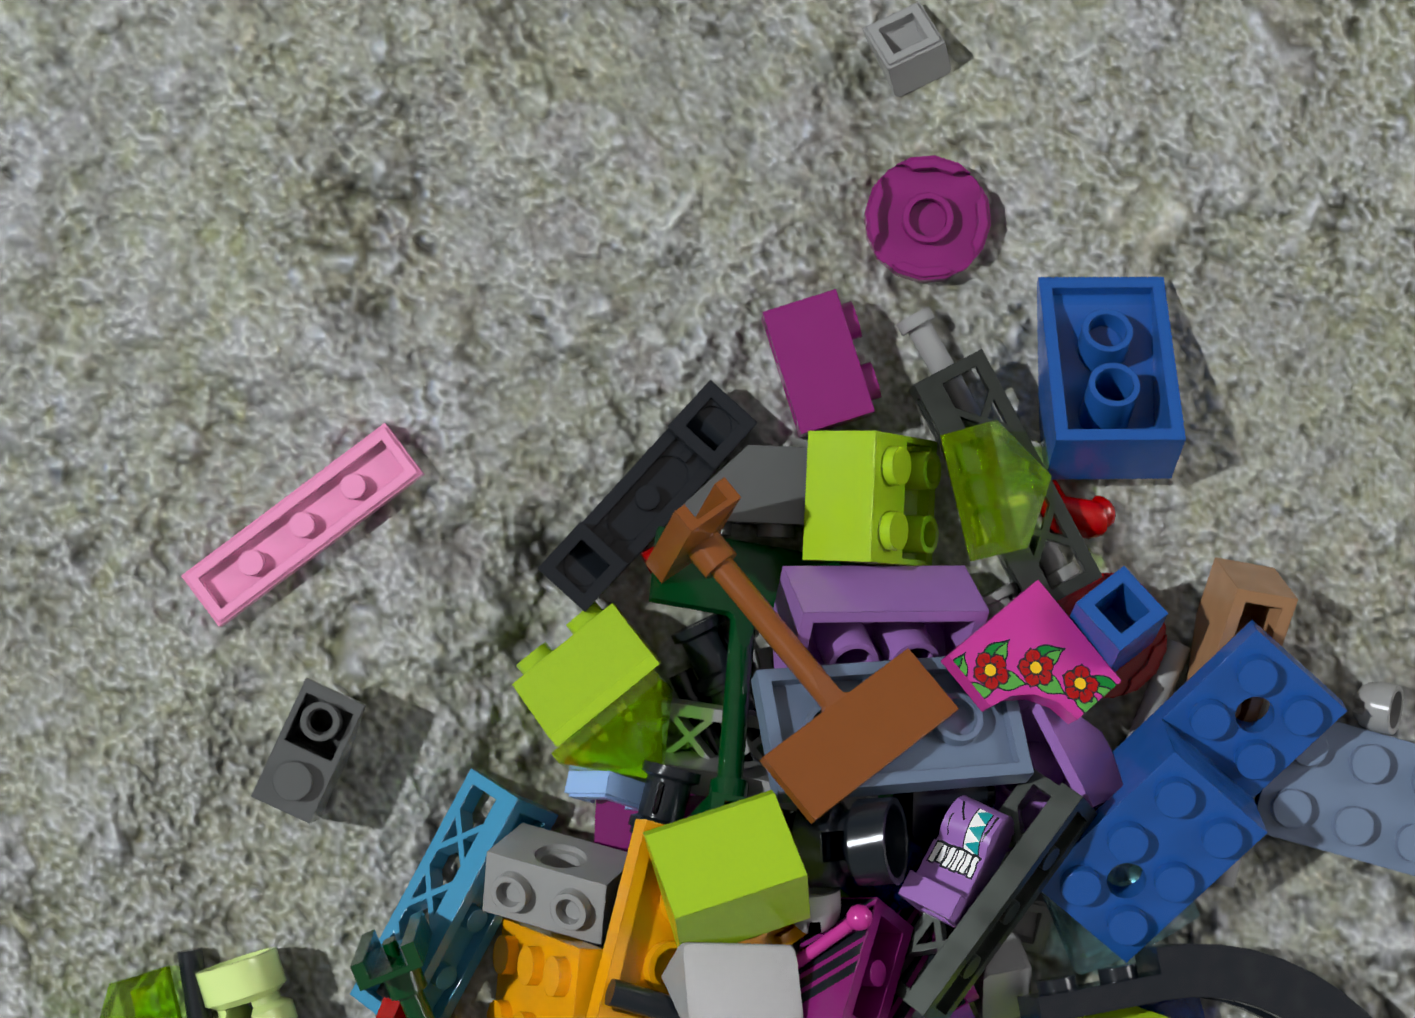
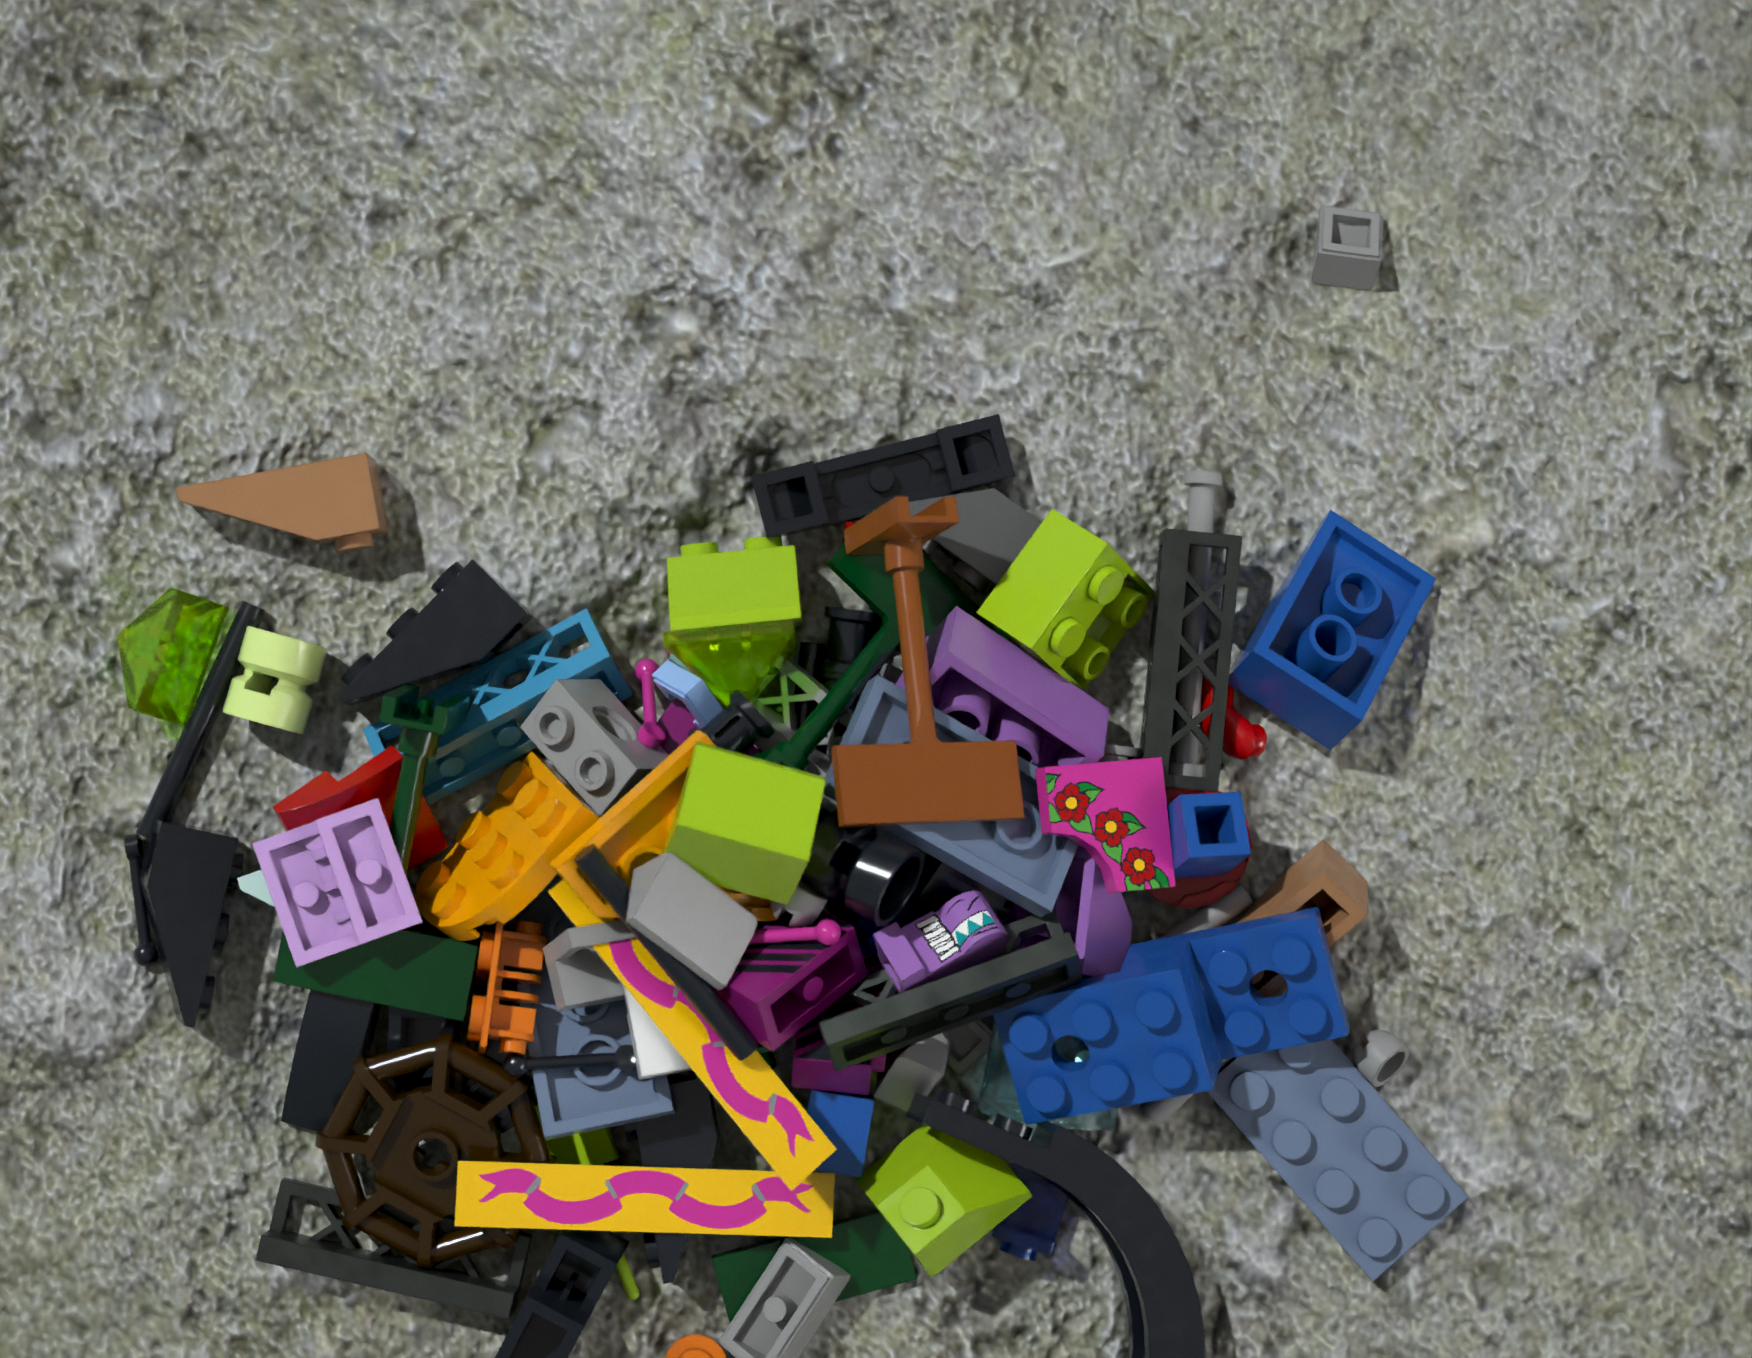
camera: 30 degrees right, 0 degrees up
bright pink tile [181,423,425,627] -> none
dark grey slope [251,678,366,824] -> none
magenta brick [761,289,882,439] -> none
magenta tile [864,155,991,283] -> none
clear neon green slope [940,420,1052,561] -> none
none -> medium nougat slope [176,453,389,553]
none -> black slope [336,559,533,706]
none -> dark pink hinge [635,659,666,749]

